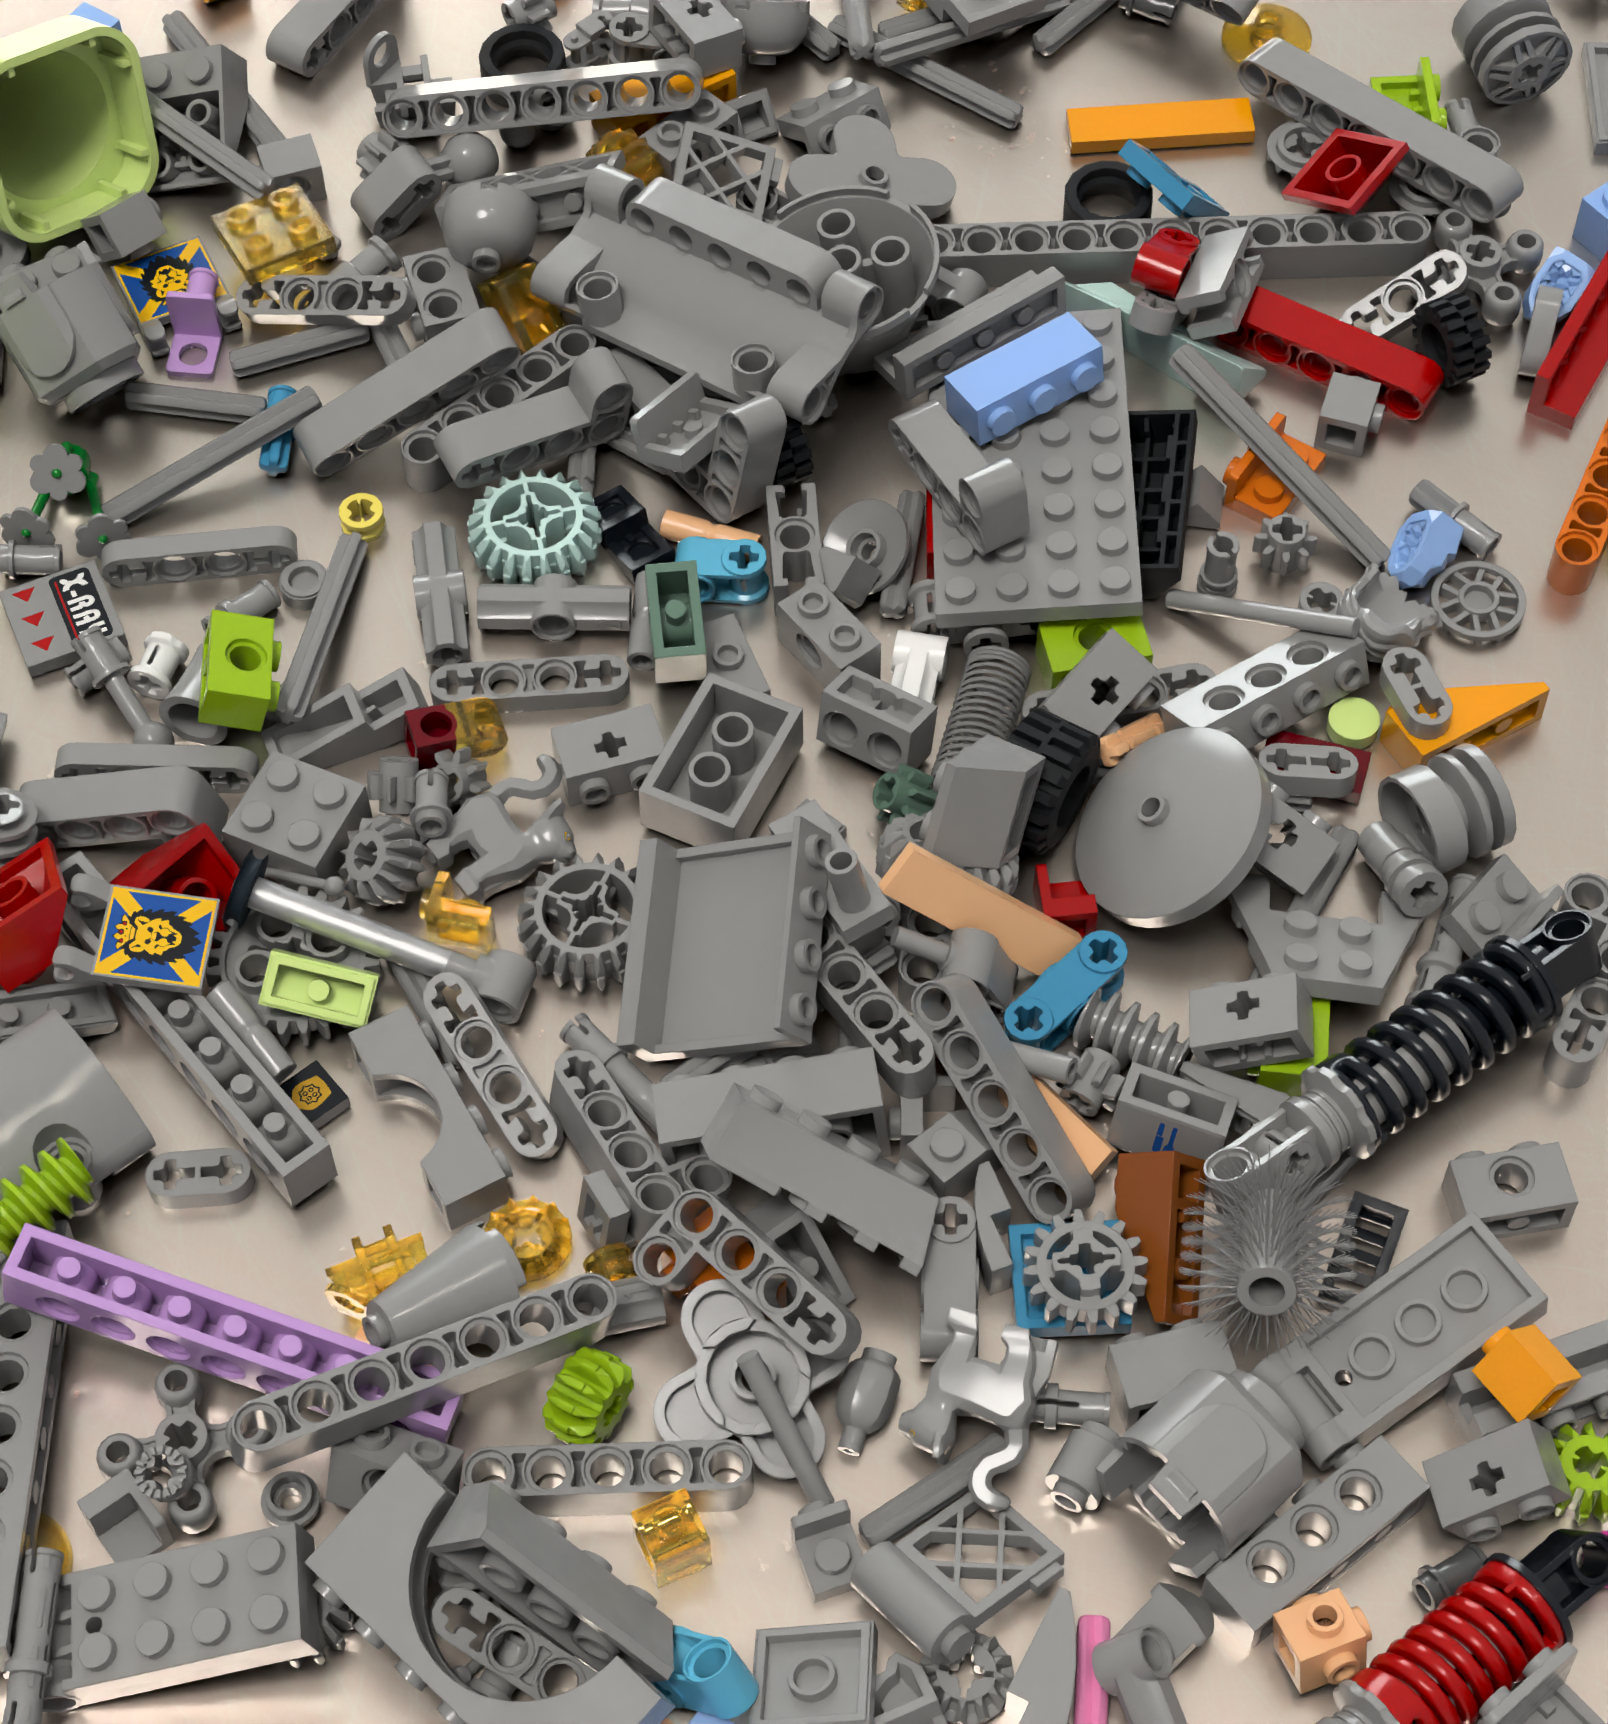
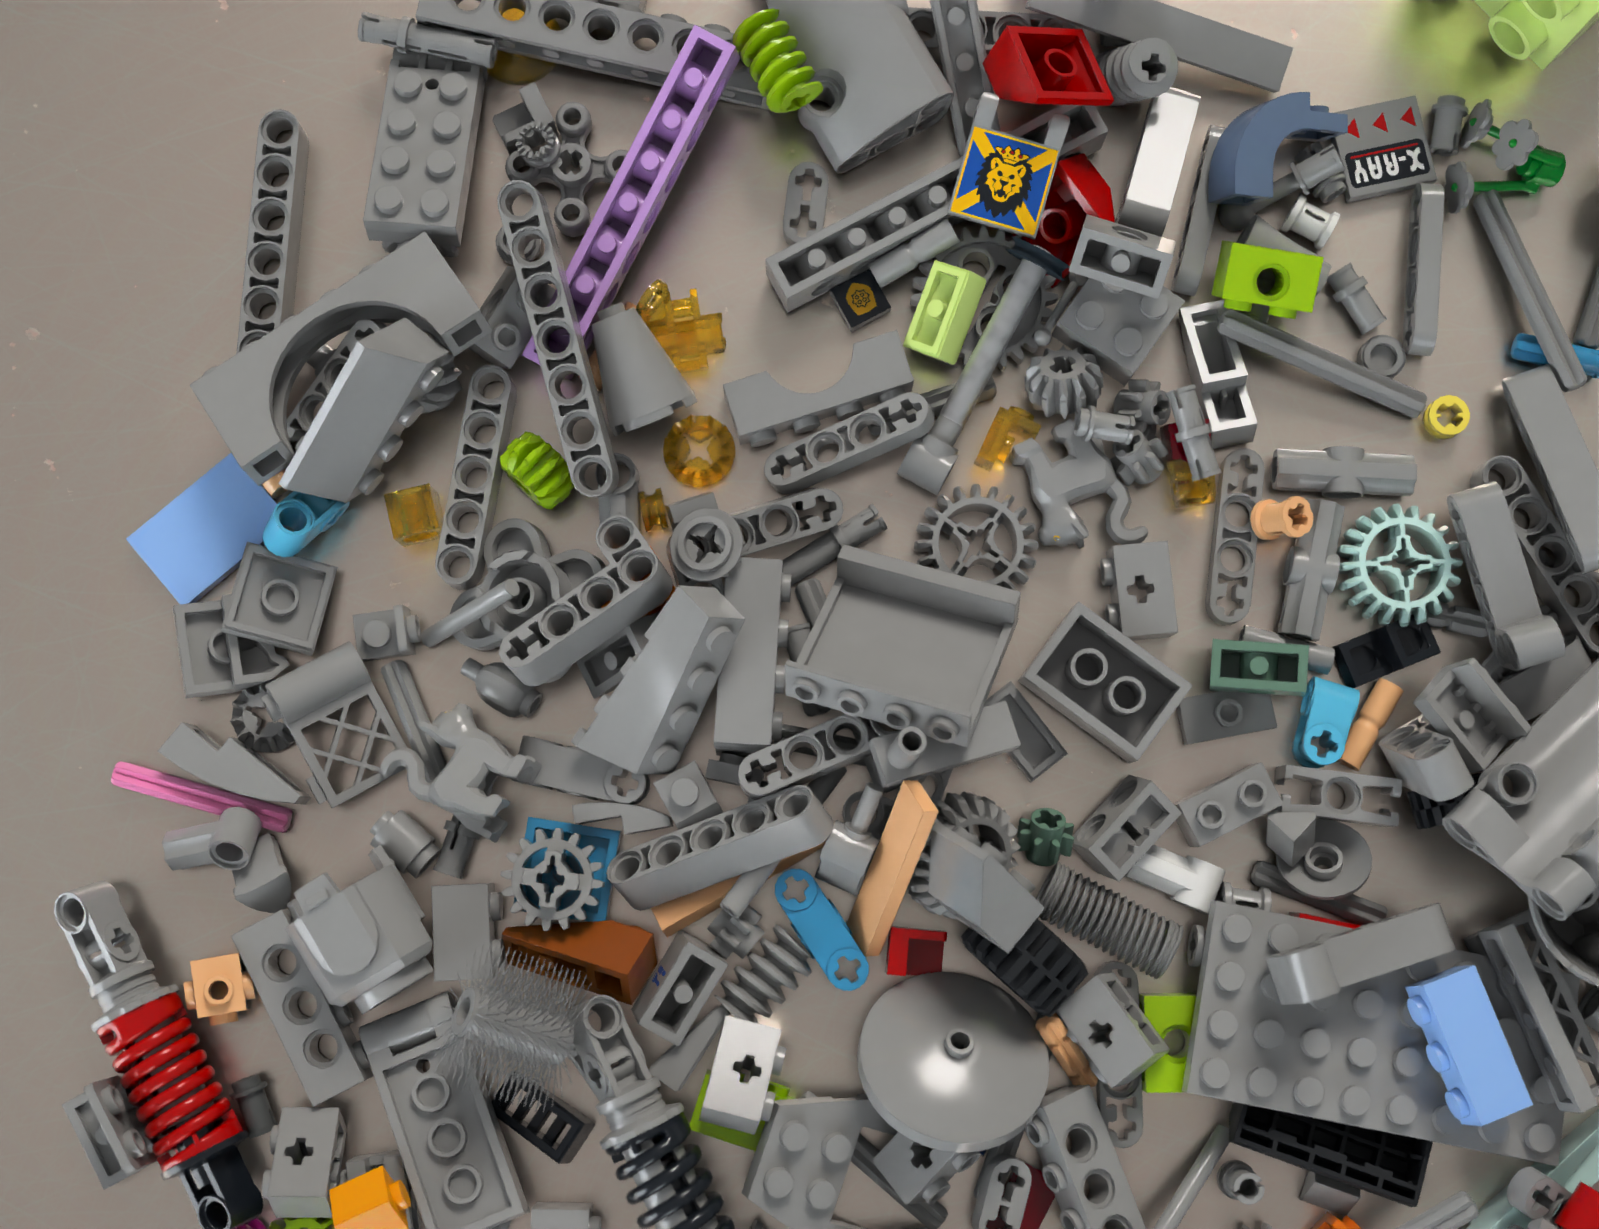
camera: 100 degrees right, 25 degrees up
none -> light grey gear [670,508,746,584]
none -> light grey brick [1069,214,1176,299]
none -> light grey pin [1166,384,1222,482]
none -> sand blue arch [1208,92,1348,206]
none -> light nougat bush [1250,496,1314,541]

